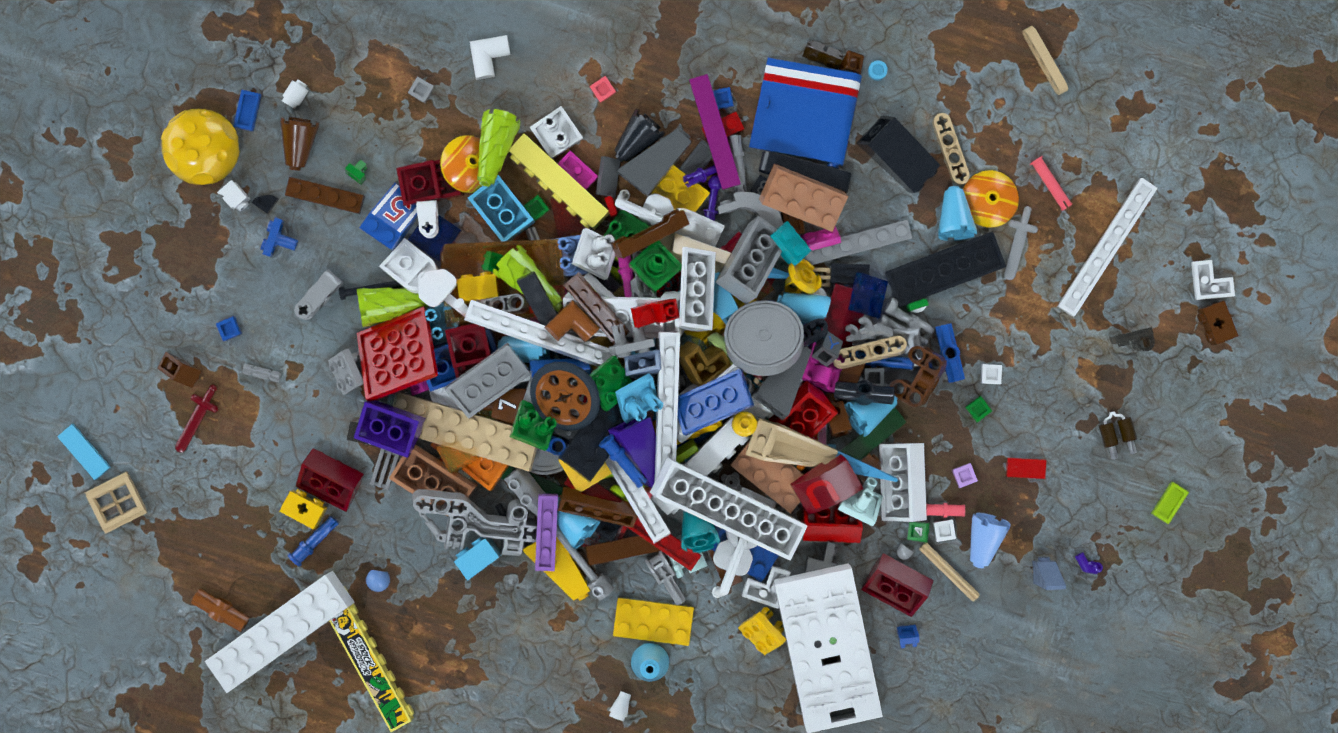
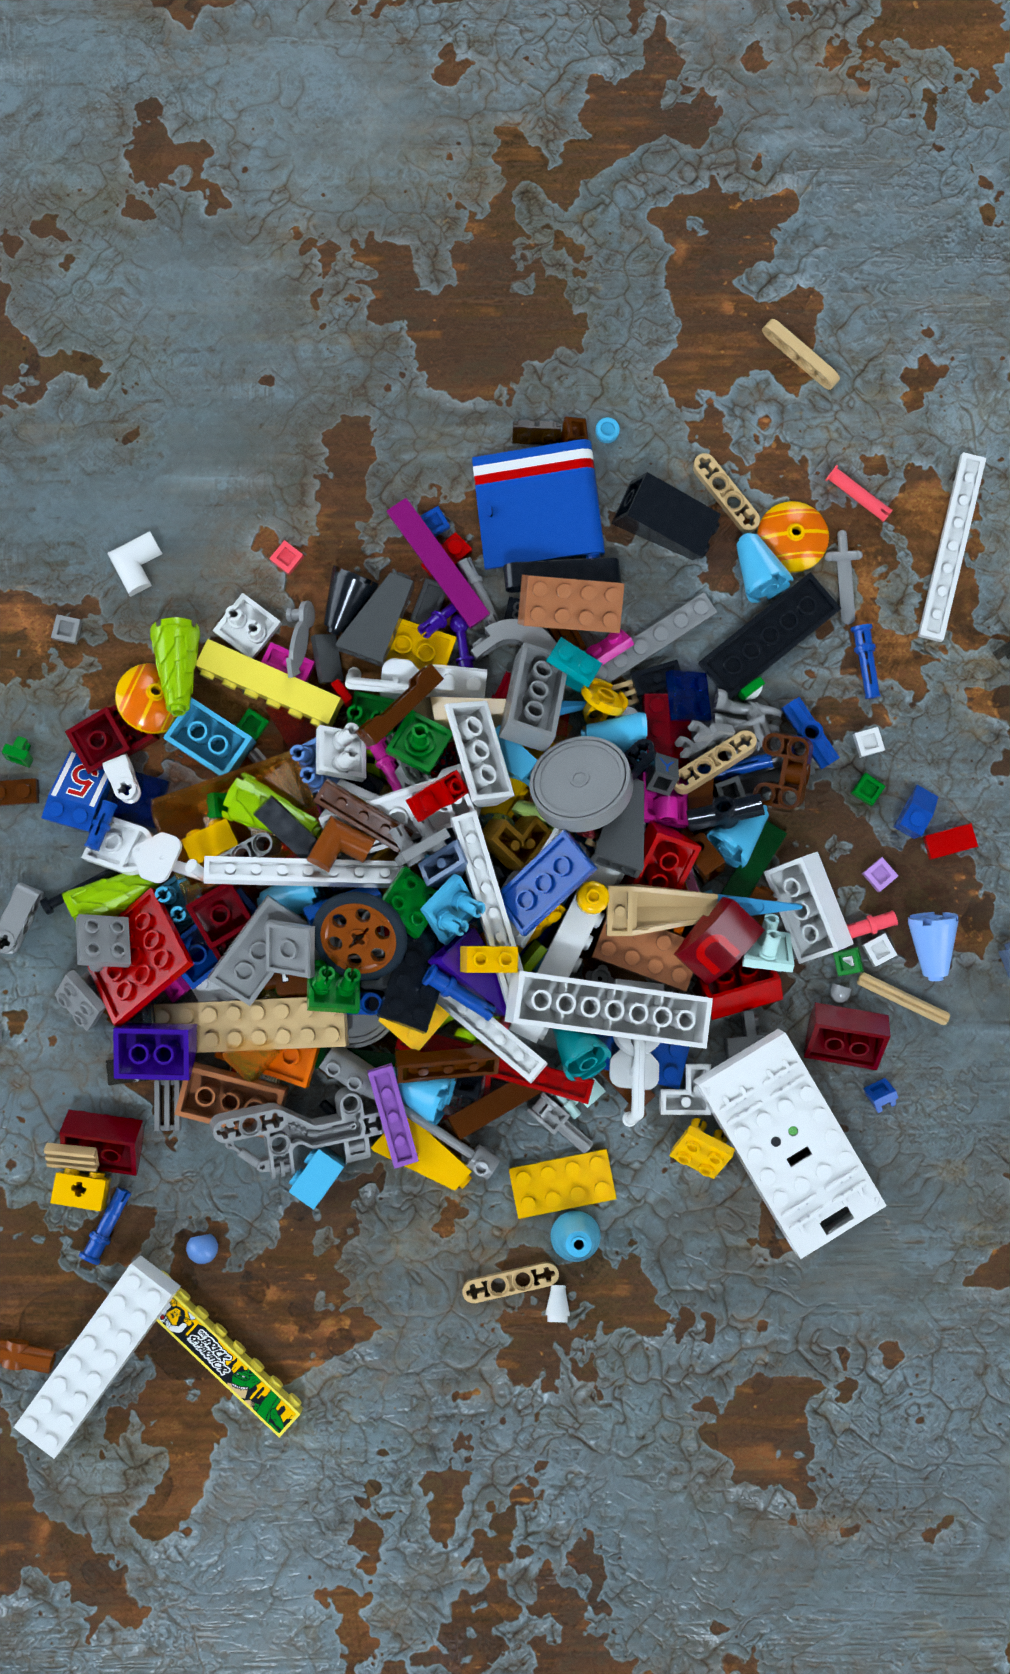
camera: 15 degrees left, 5 degrees down
none -> tan tile [44,1143,99,1172]
none -> light grey plate [76,914,131,972]
none -> blue pin [84,800,118,852]
none -> light grey tile [266,919,315,978]
none -> light grey brick [286,601,315,678]
none -> yellow brick [460,946,518,973]
none -> tan beam [462,1261,559,1303]
none -> blue pin [850,624,881,699]
none -> blue slope [893,785,938,839]

